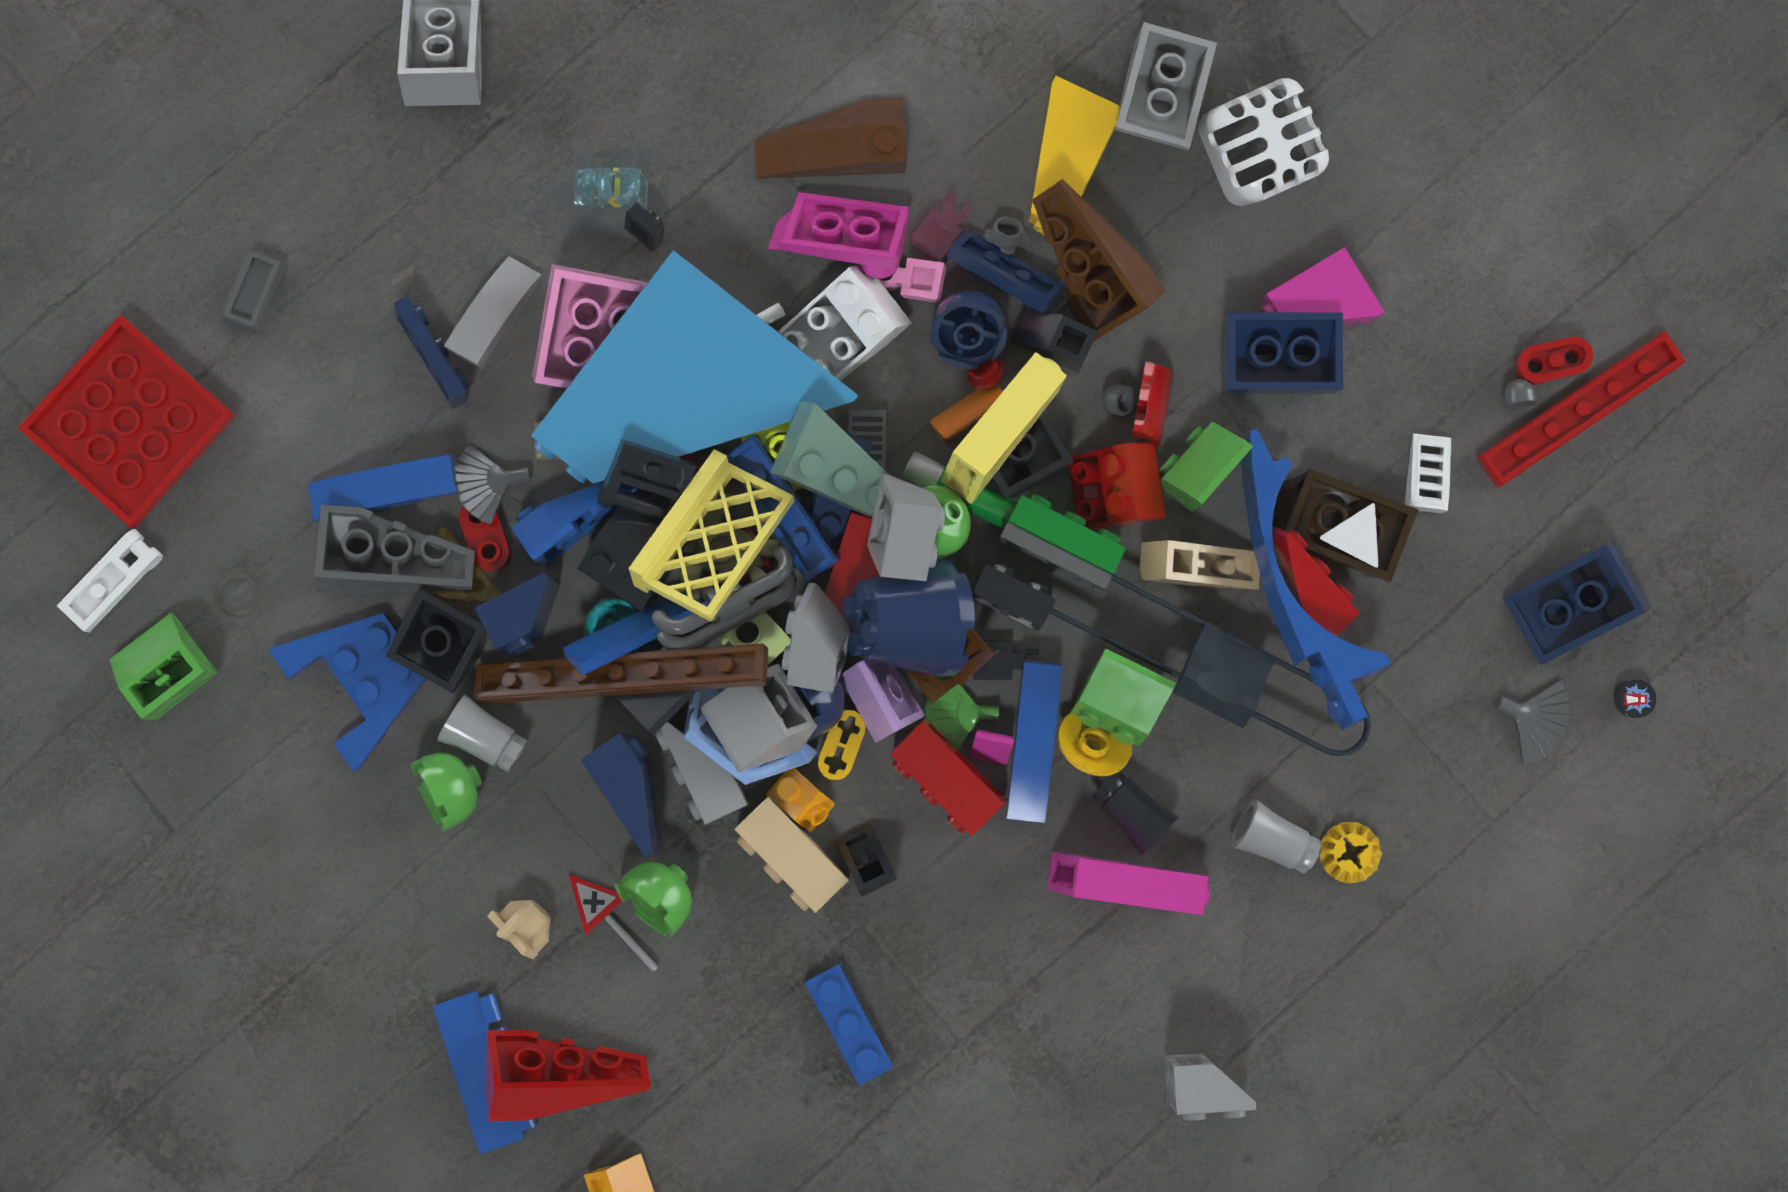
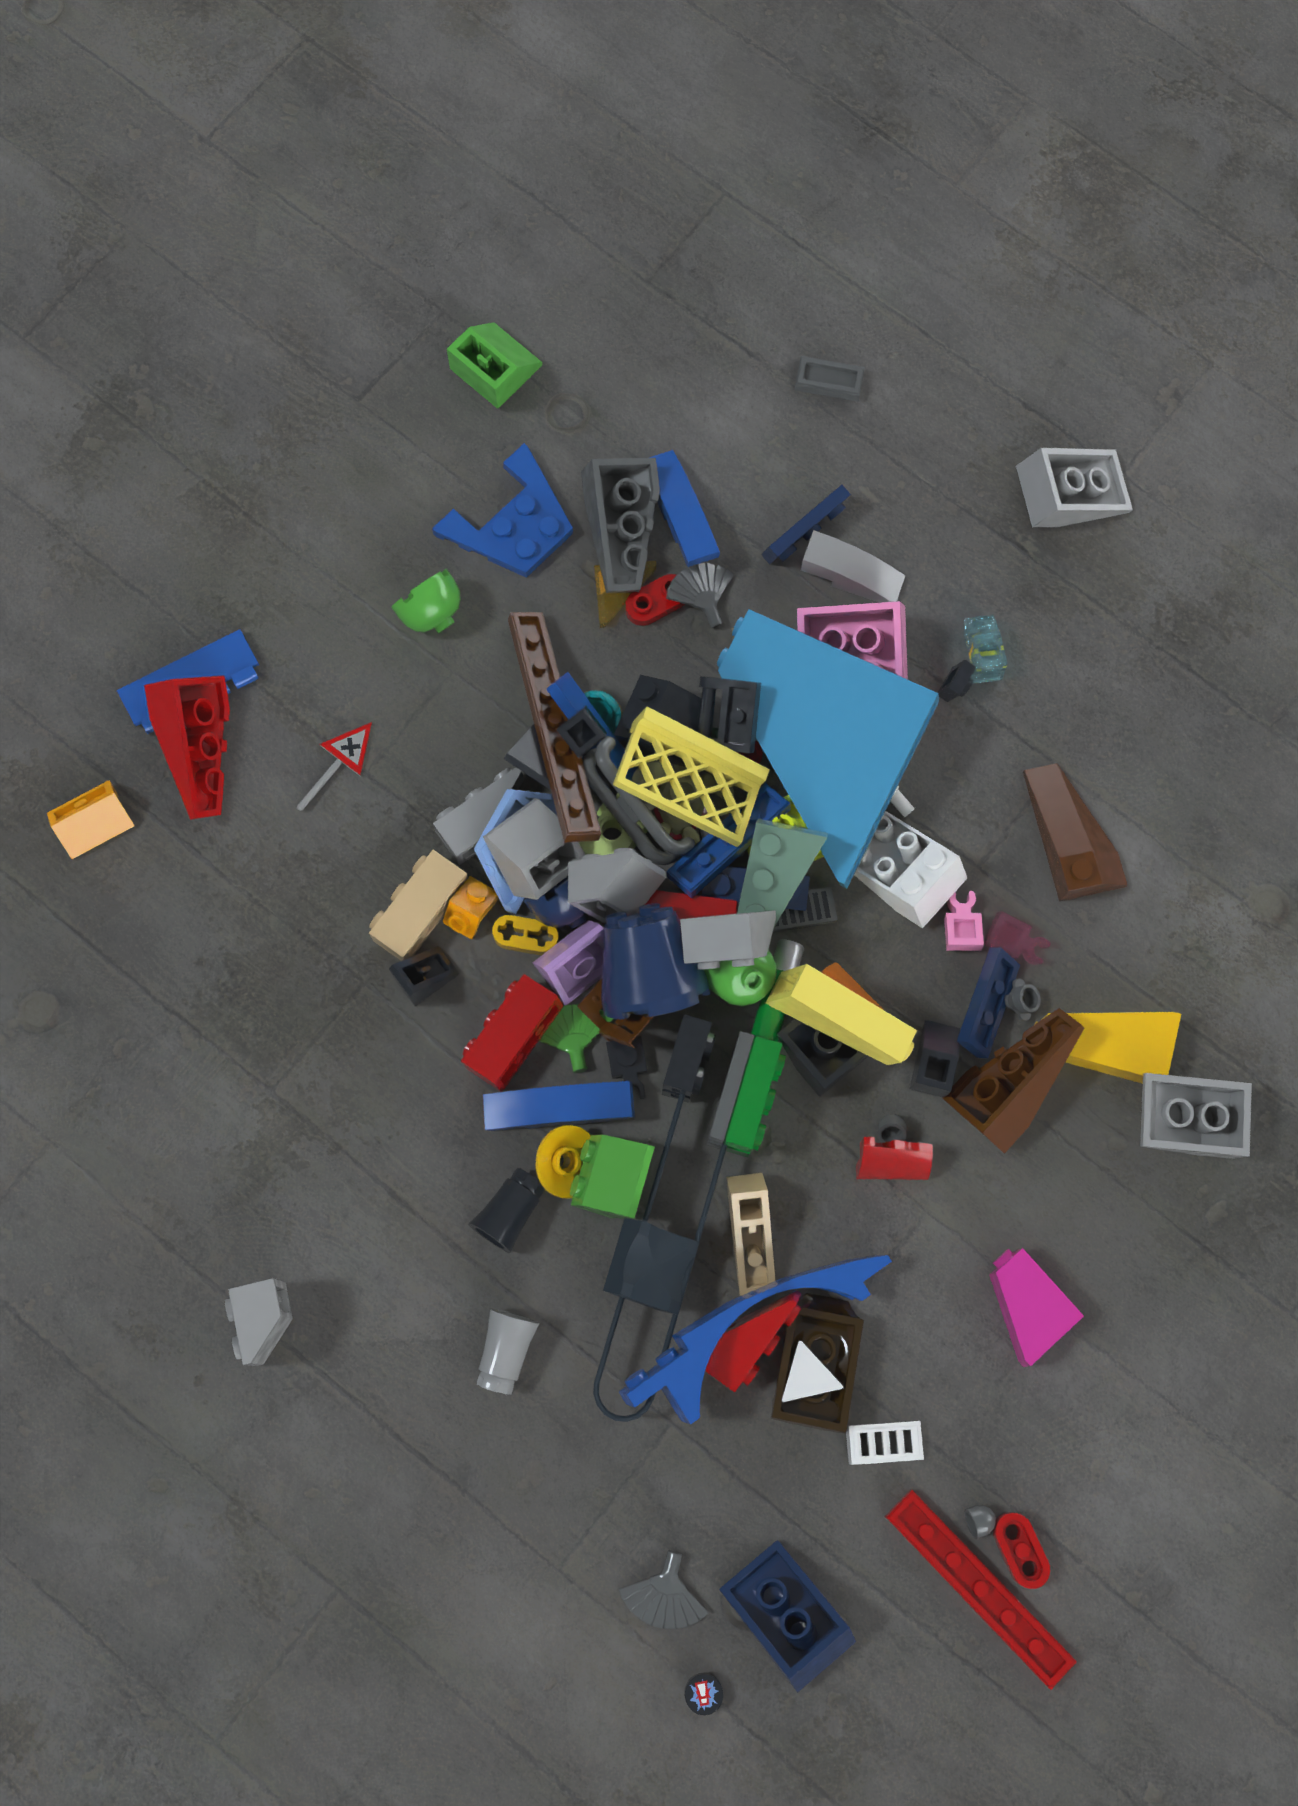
camera: 75 degrees right, 10 degrees down
red plate [18,315,237,529] -> none
white plate [57,529,163,633] -> none
black slope [386,588,487,693] -> none
light grey plant [437,695,528,772] -> none
dark blue slope [475,572,560,656] -> none
tan piece [488,900,551,959] -> none
blue wedge [512,481,643,567] -> none
dark blue slope [580,733,660,858] -> none
bright green cylinder [615,861,692,937] -> none
dark pink slope [768,192,909,279] -> none
blue plate [805,963,893,1086] -> none
dark blue cylinder [930,290,1007,369] -> none
red plate [967,356,1005,390] -> none
dark pink slope [970,730,1014,766] -> none
dark pink slope [1046,851,1210,915] -> none
red slope [1069,443,1166,531] -> none
bright green slope [1159,422,1253,513] -> none
white piece [1198,78,1329,206] -> none
dark blue slope [1221,312,1343,394] -> none
yellow gear [1319,822,1382,884] -> none
none -> black slope [556,705,607,758]

